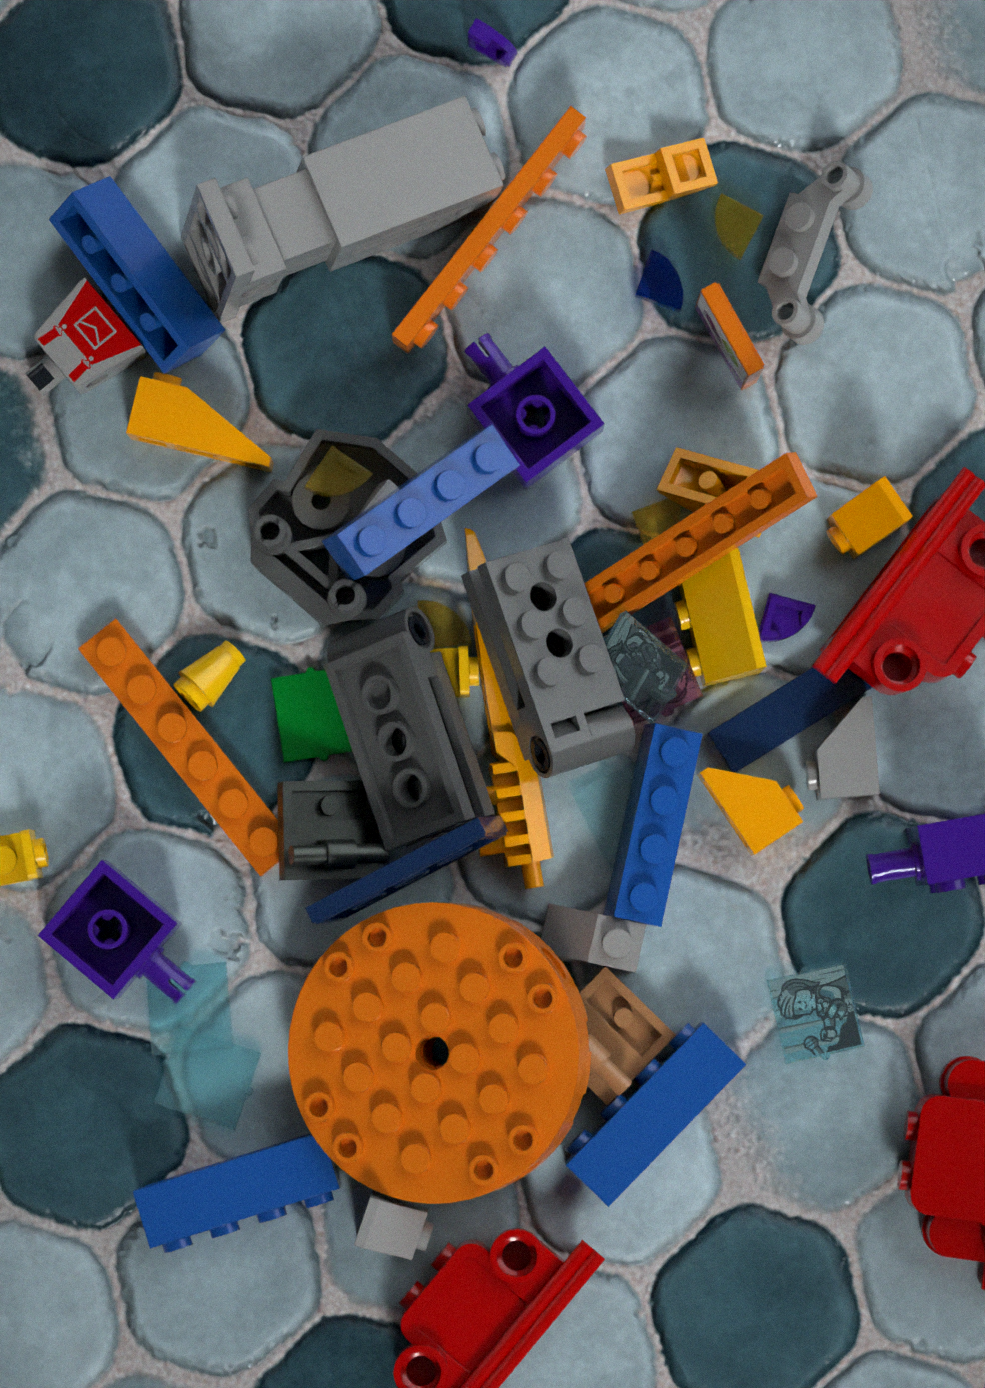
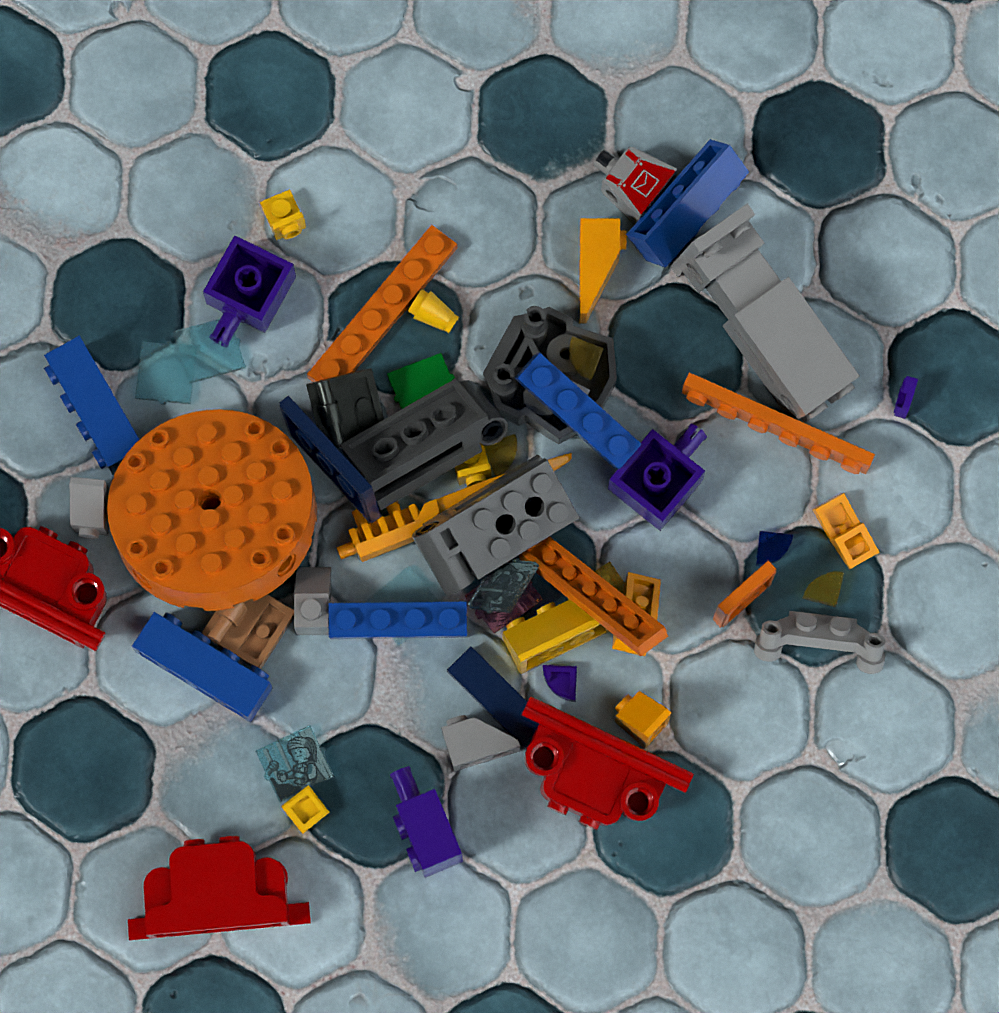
camera: 80 degrees right, 10 degrees down
light orange slope [697,767,804,856] -> none
none -> yellow tile [281,785,330,834]

